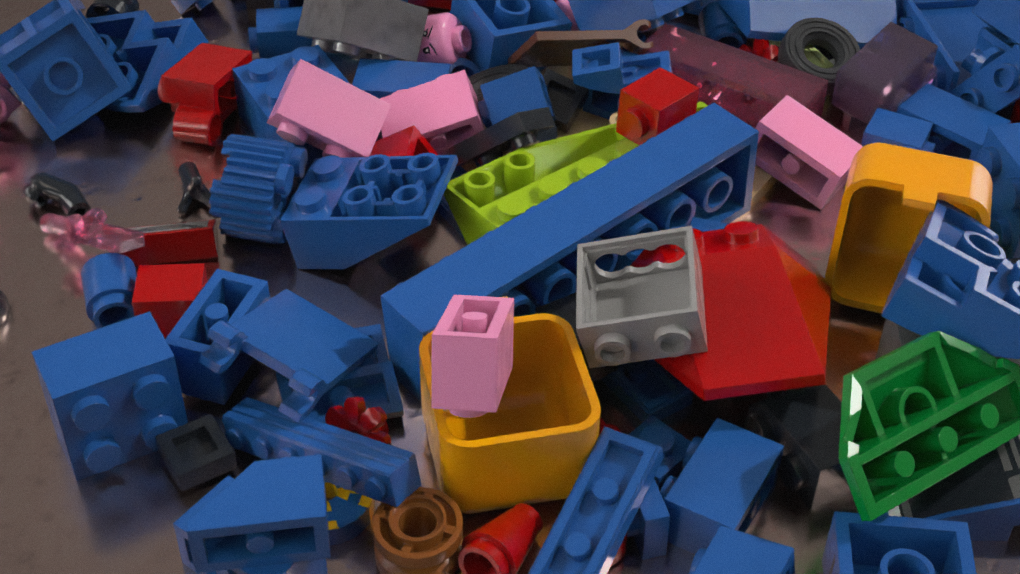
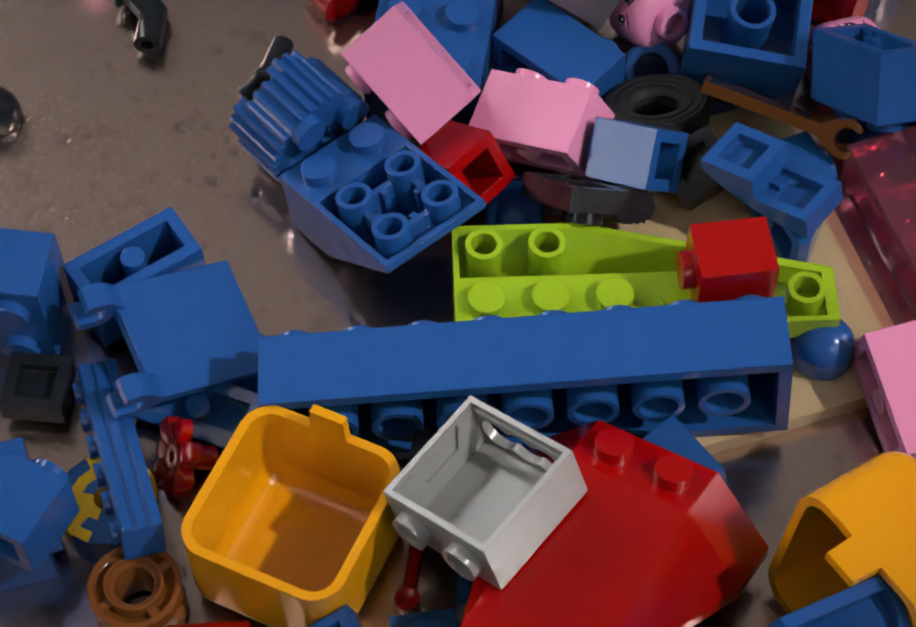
camera: 40 degrees right, 15 degrees up
clear pink sword [40,208,145,254] -> none
blue brick [81,253,137,329] -> none
red slope [107,219,218,266] -> none
red brick [132,263,208,339] -> none
bright pink brick [431,295,514,418] -> none

